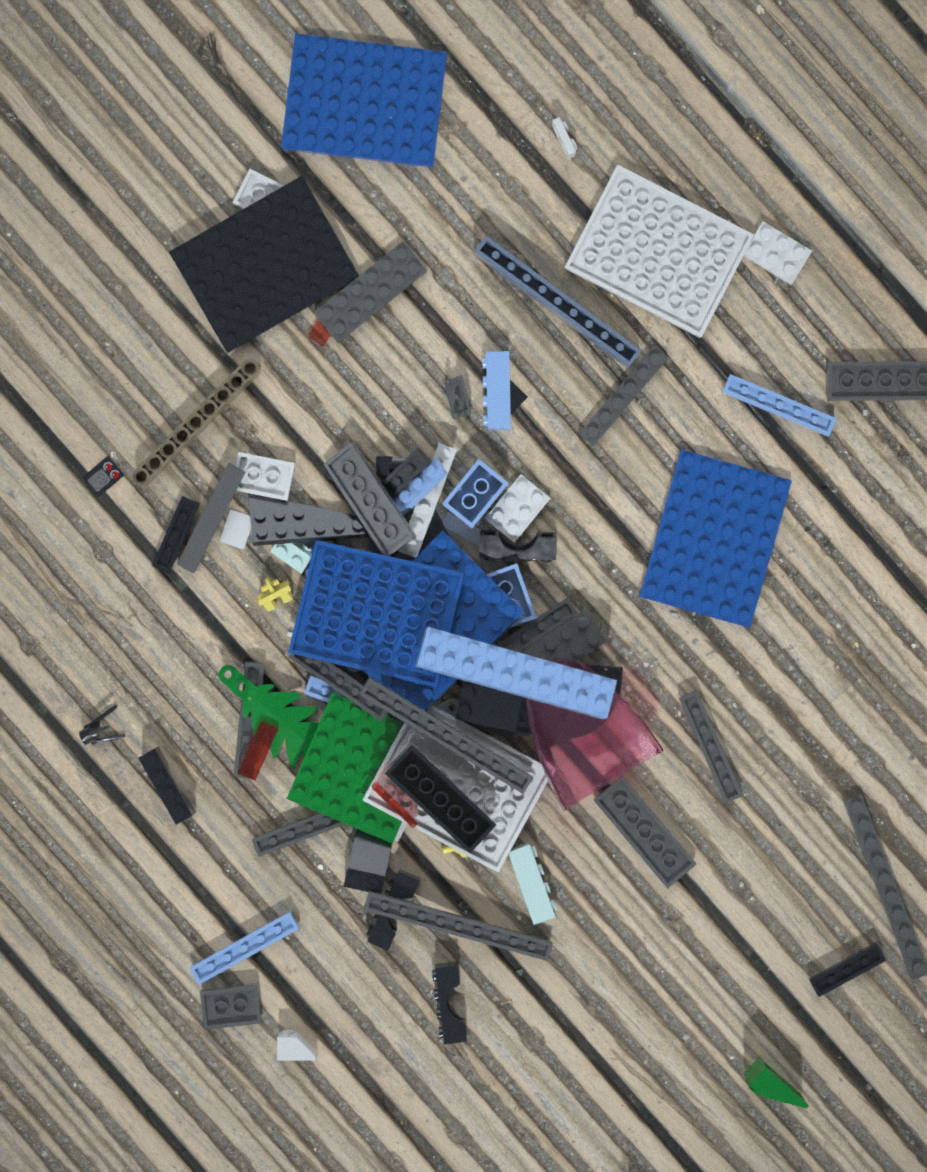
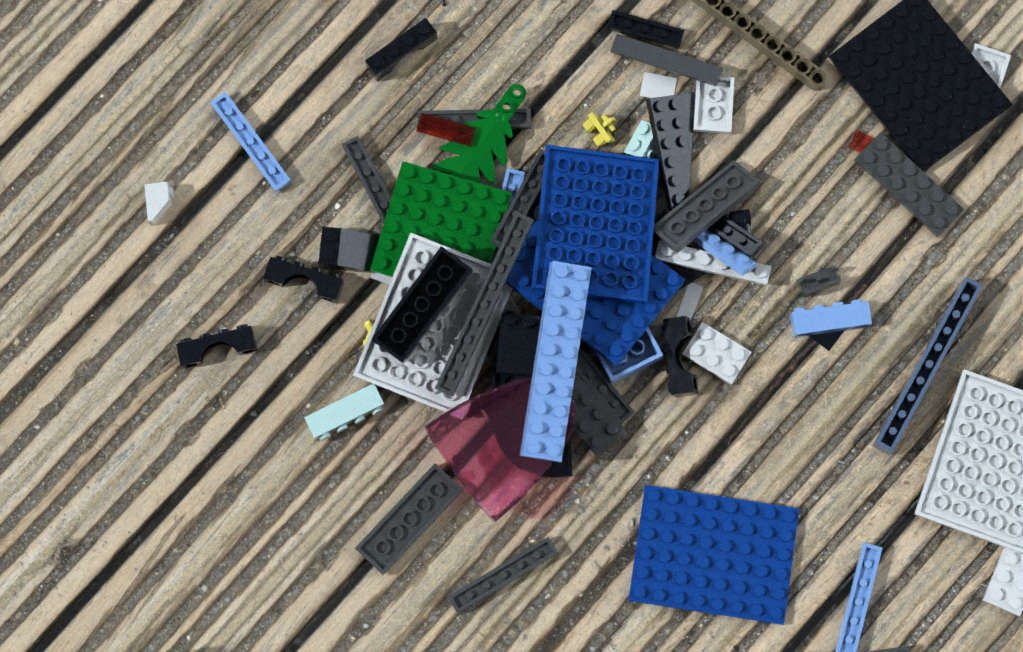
camera: 85 degrees right, 10 degrees down
dark grey plate [200,984,262,1030] -> none
dark grey plate [363,890,553,961] -> none
clear red tile [371,780,418,828] -> none
light blue brick [442,459,509,529] -> none
dark grey plate [579,346,668,446] -> none

